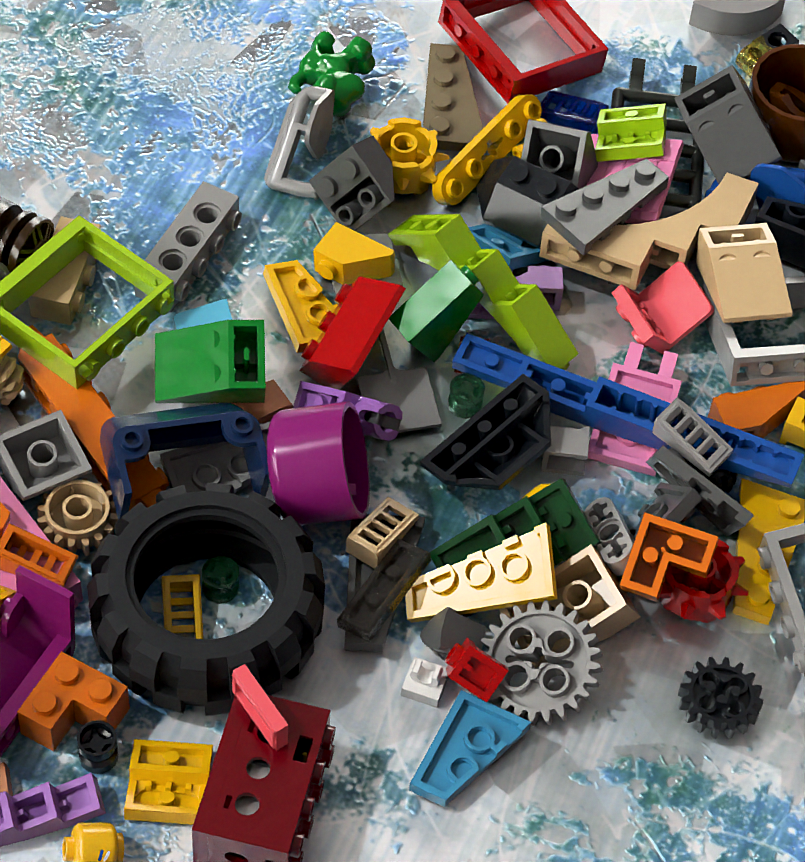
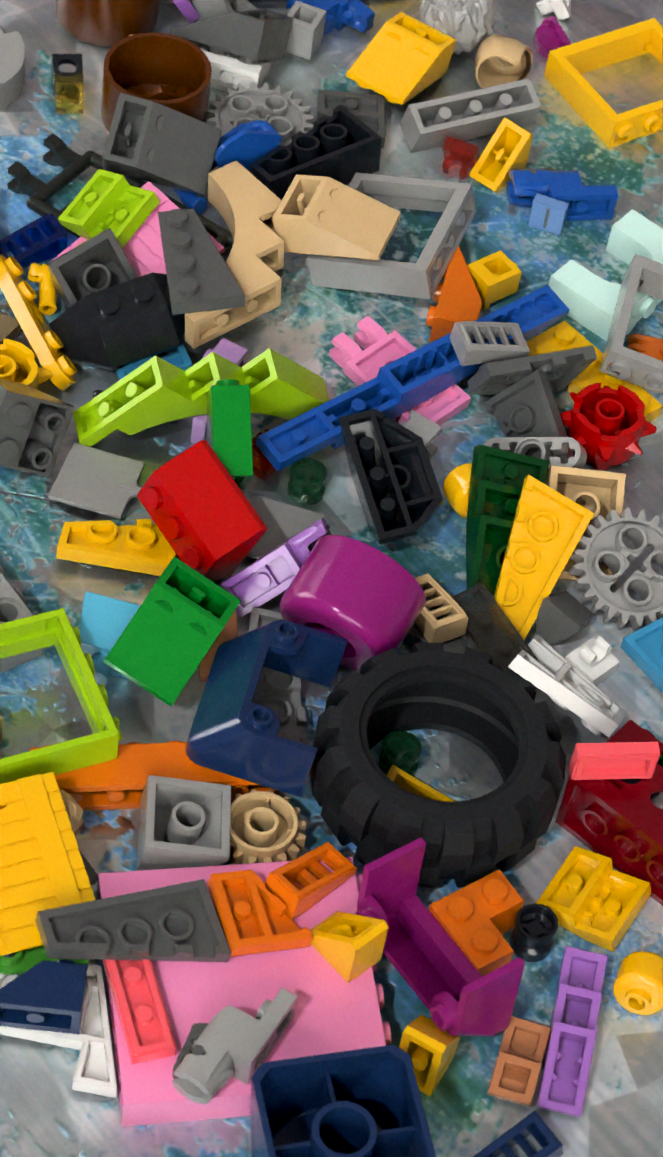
camera: 65 degrees left, 5 degrees down
yellow slope [313,222,395,285] -> none
red bracket [445,638,509,702] -> none
coral bracket [611,261,714,355] -> none
orange brick [620,512,718,602] -> none
none -> white wing [508,634,626,737]

